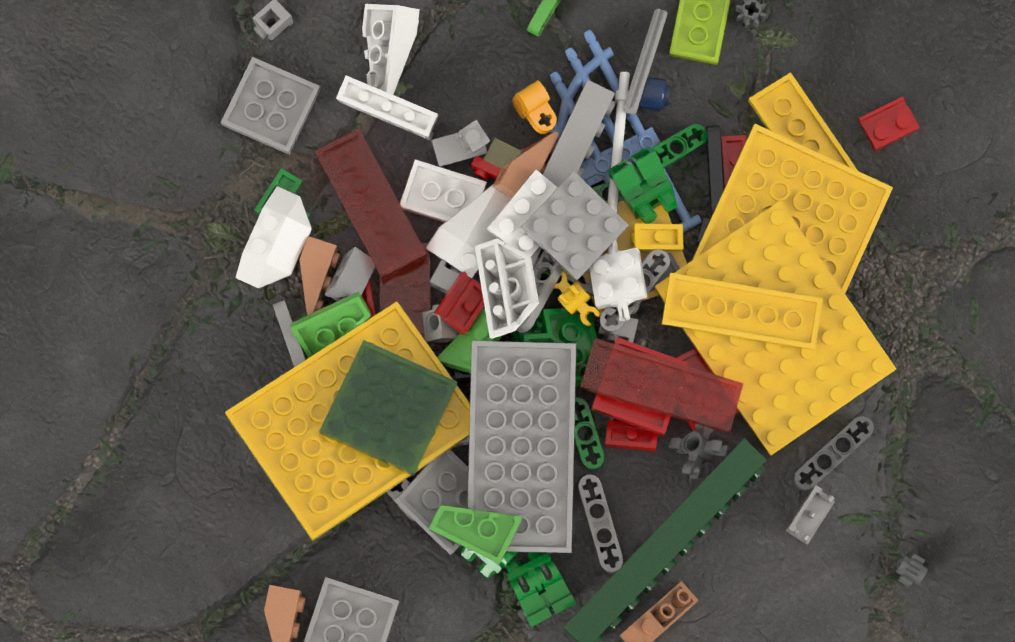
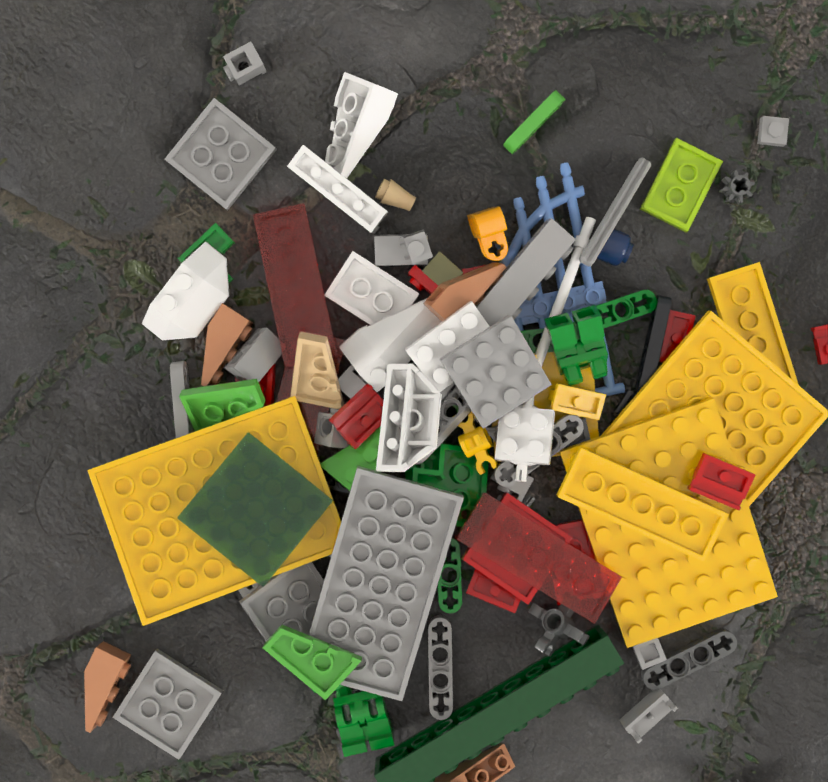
camera: 10 degrees right, 10 degrees up
none -> tan wing [291,331,344,409]
none -> tan cone [375,179,416,211]
none -> light grey plate [632,638,667,670]
none -> red plate [687,452,756,511]

